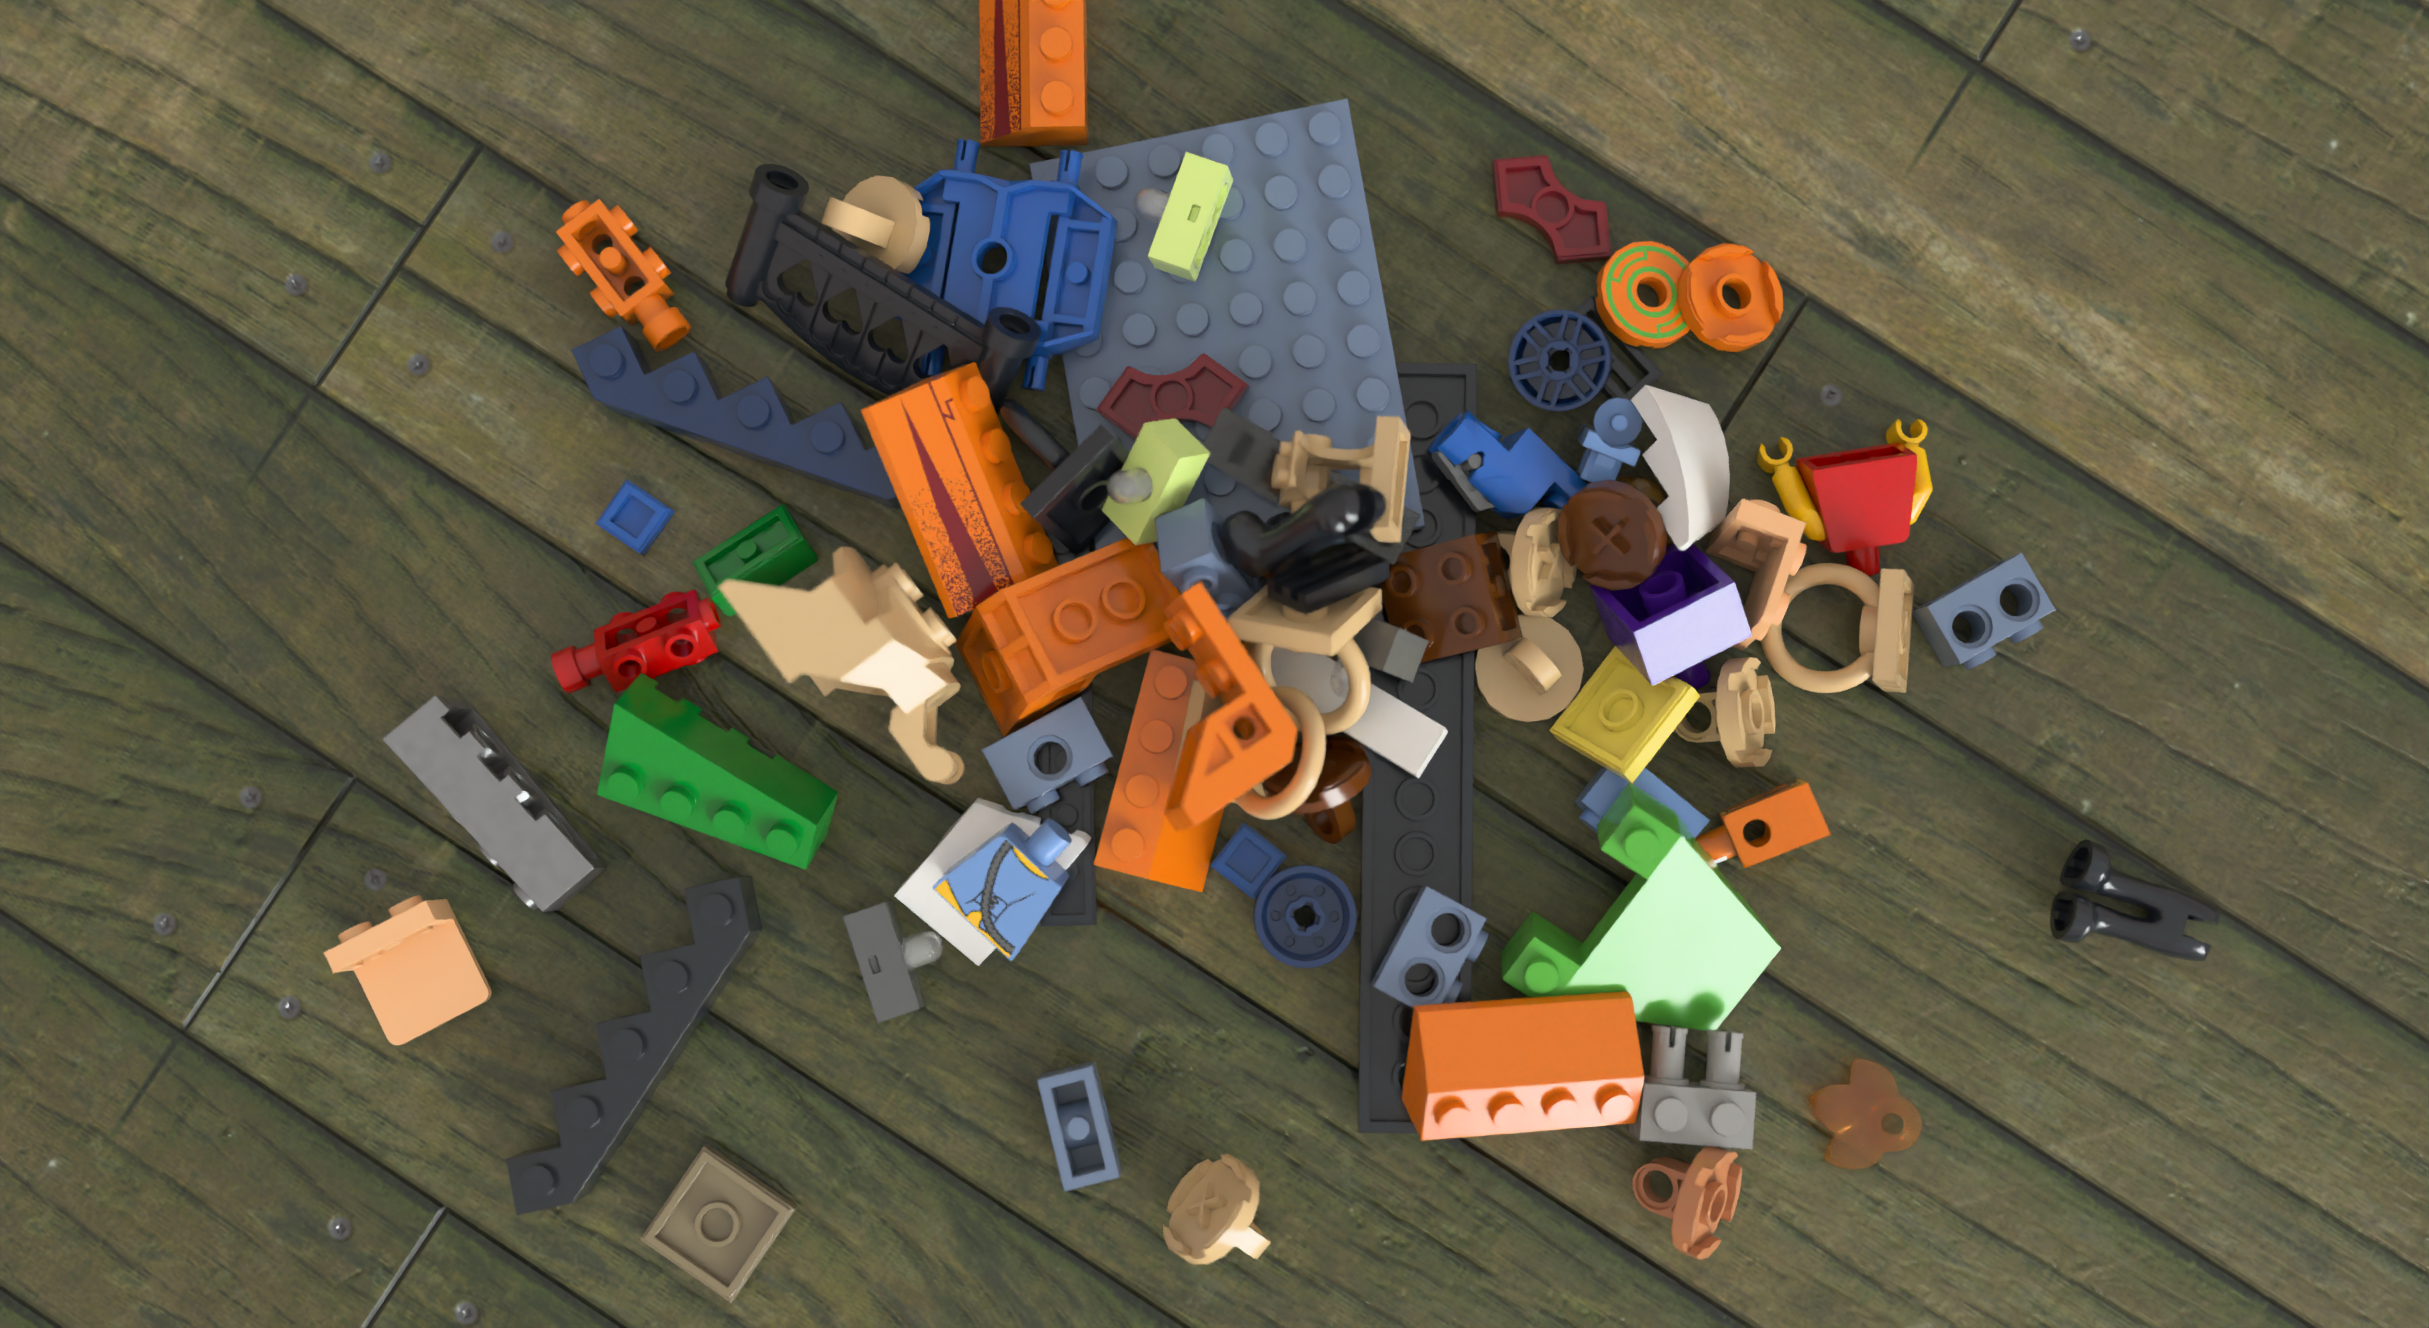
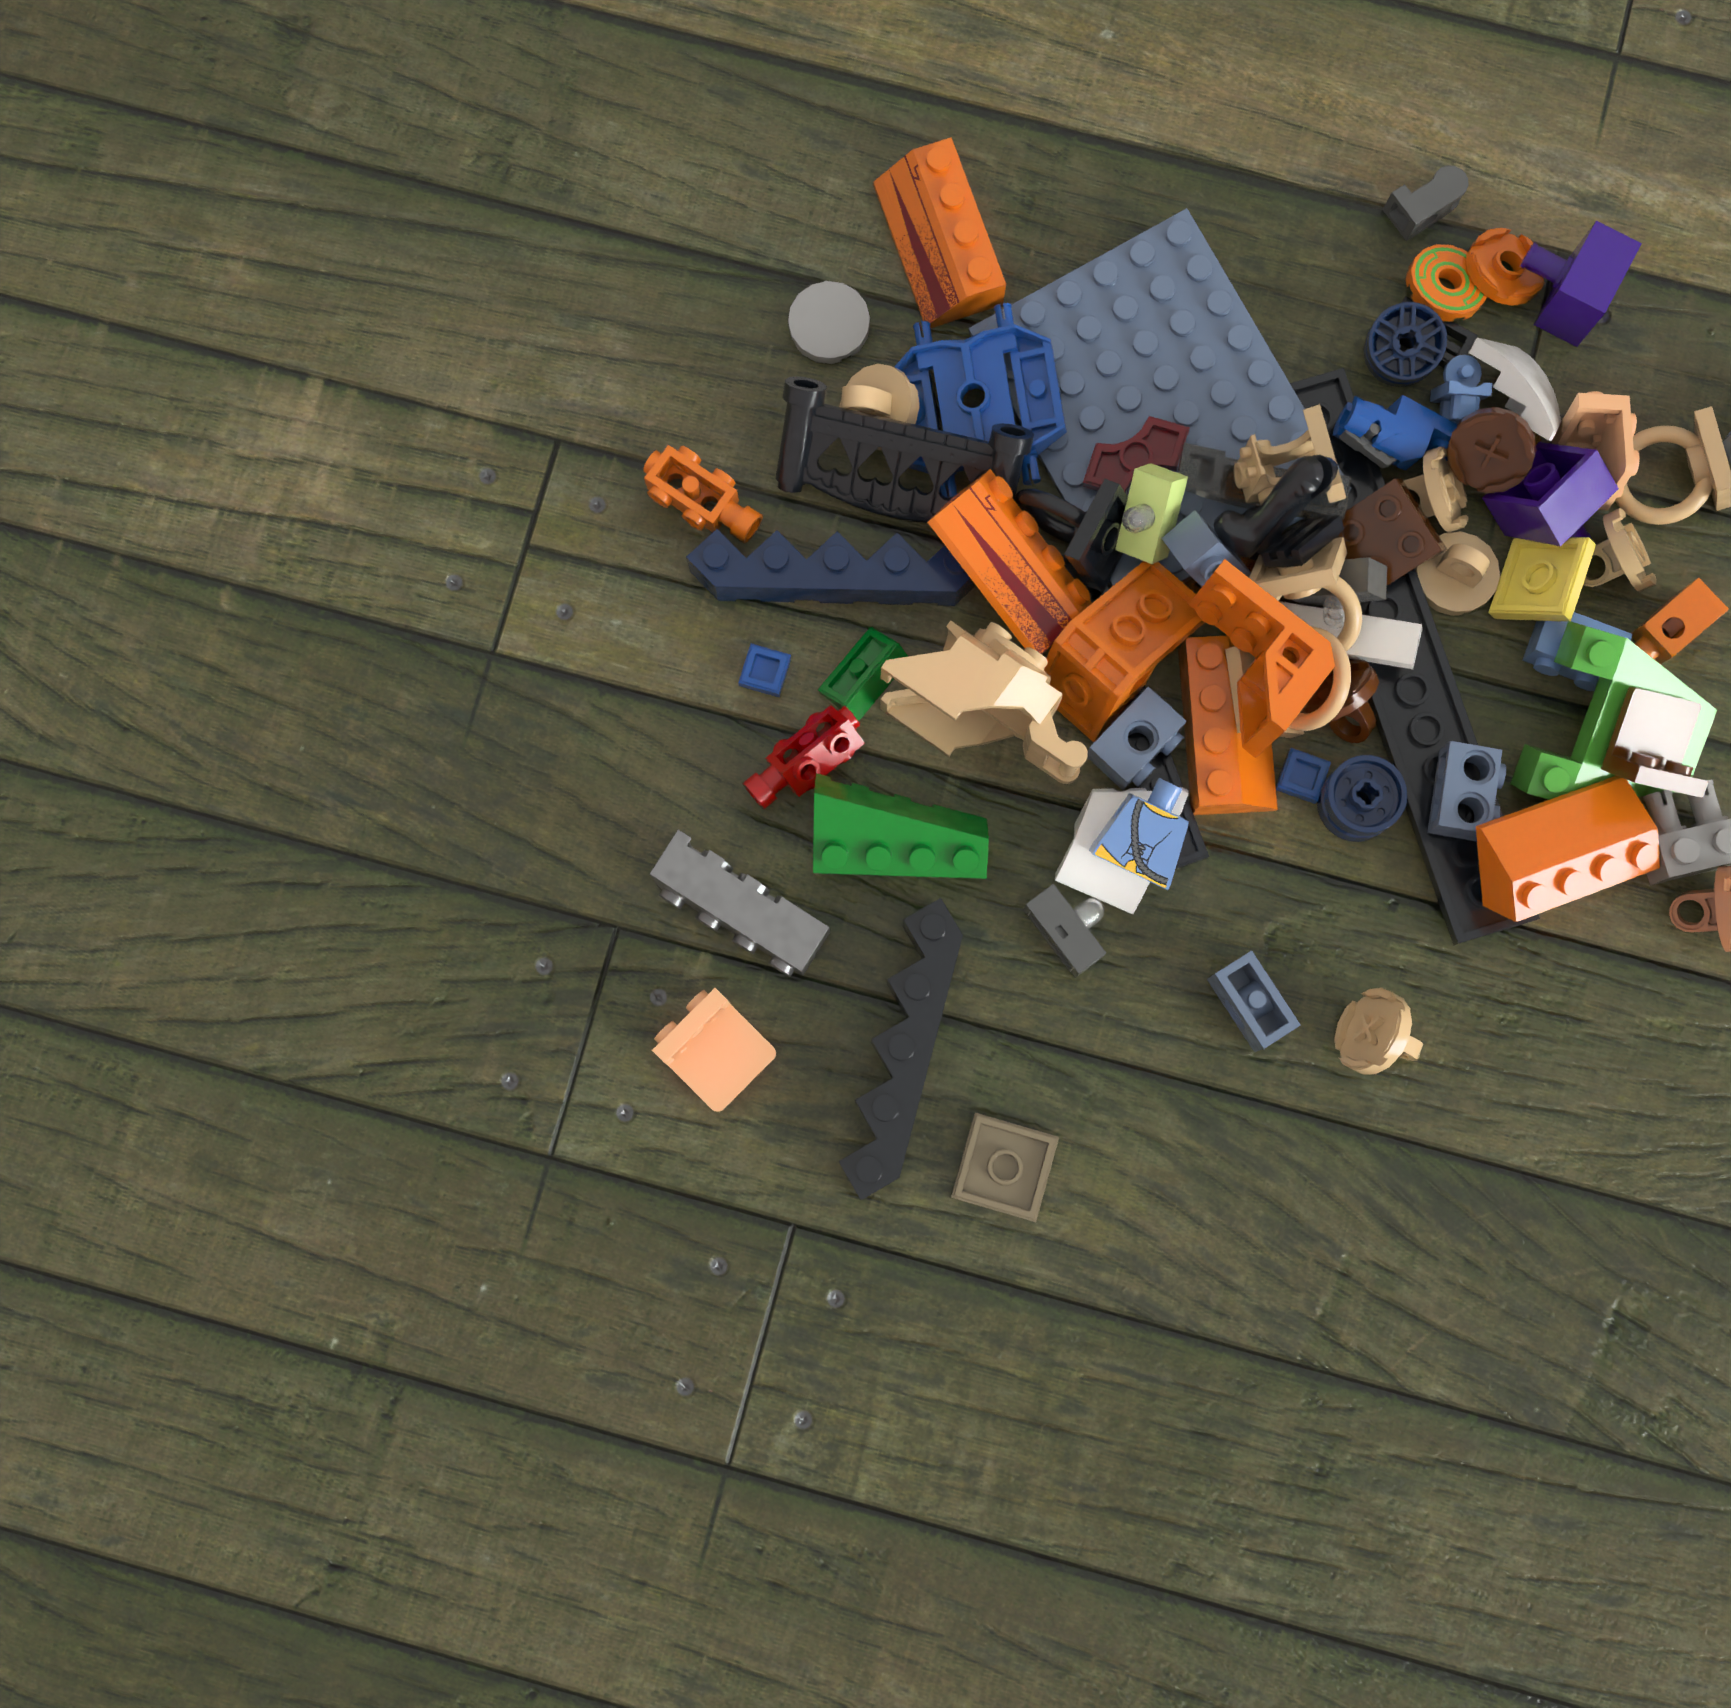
camera: 15 degrees left, 5 degrees down
yellowish green piece [1133,152,1233,282] -> none
dark red tile [1492,155,1611,265] -> none
torso [1756,419,1933,576] -> none
none -> light grey tile [788,281,870,364]
none -> dark grey leg [1383,165,1469,241]
none -> dark purple brick [1520,221,1642,347]
none -> bracket [1601,686,1709,798]

